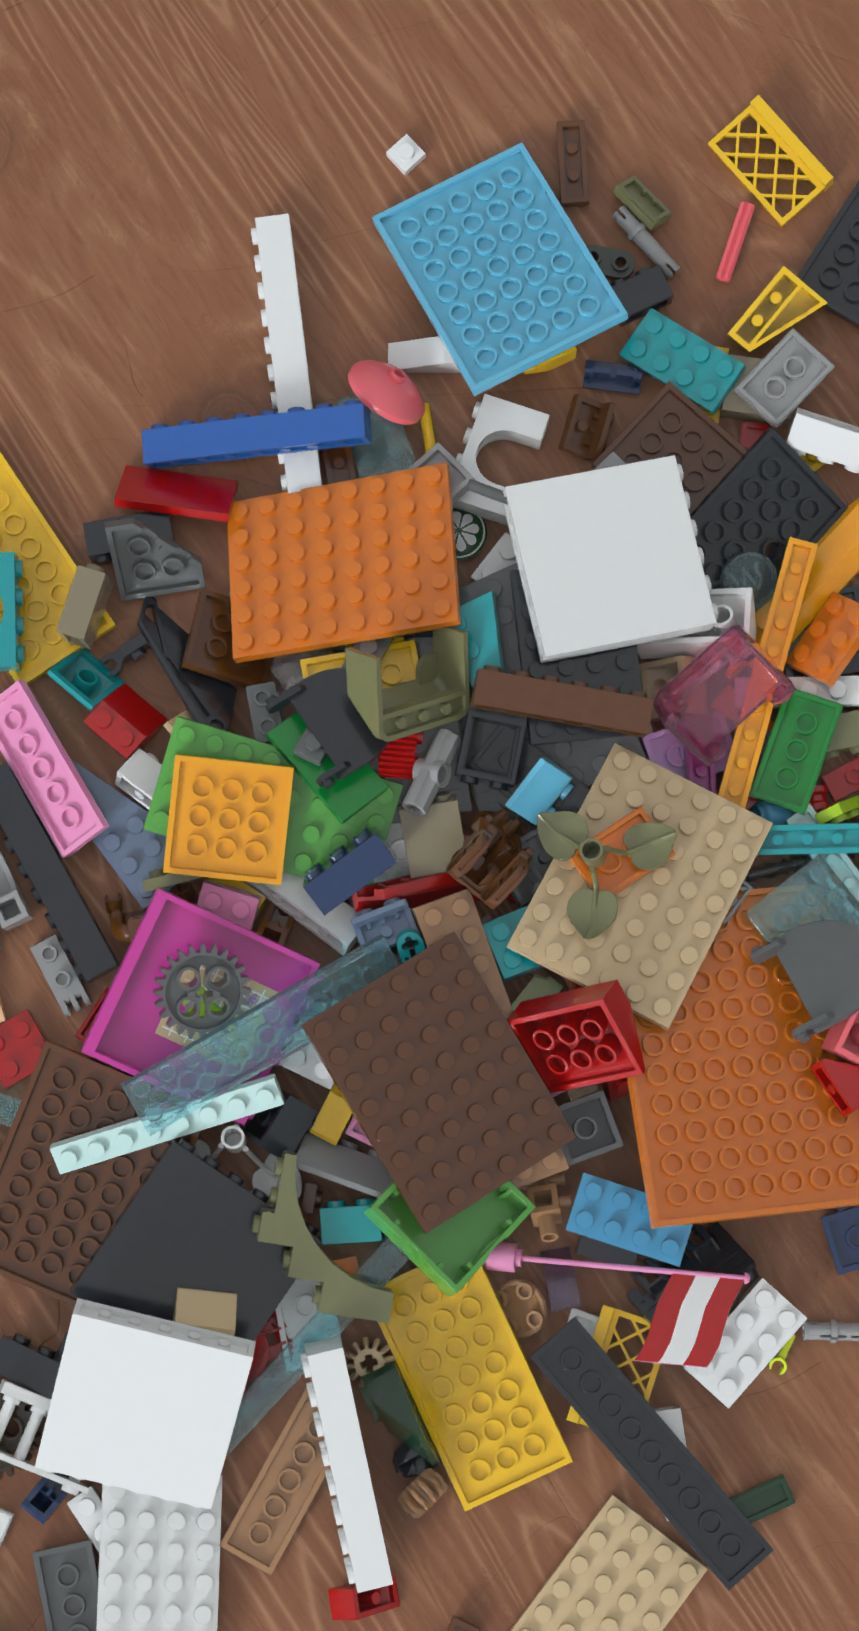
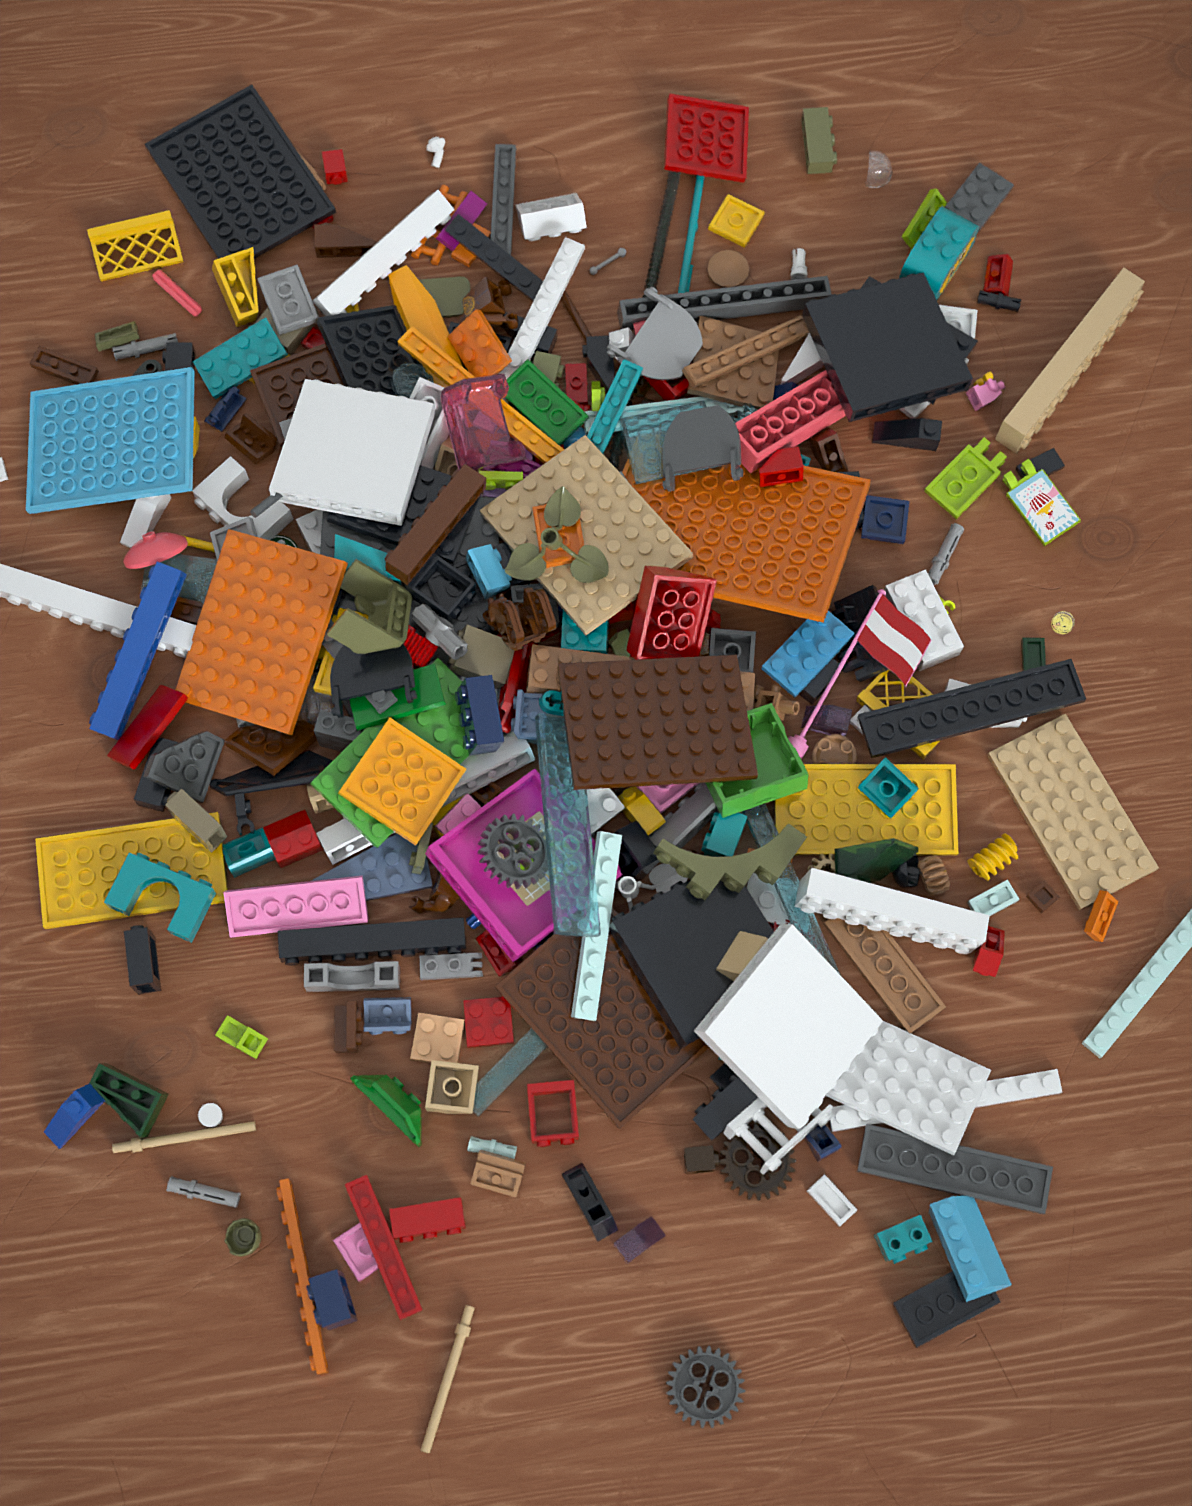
camera: 75 degrees left, 10 degrees down
none -> lime plate [479,471,523,490]
none -> teal slope [858,757,919,819]
none -> yellow piece [967,833,1019,881]
none -> light aqua plate [967,880,1019,917]
none -> clear tile [1051,611,1075,634]

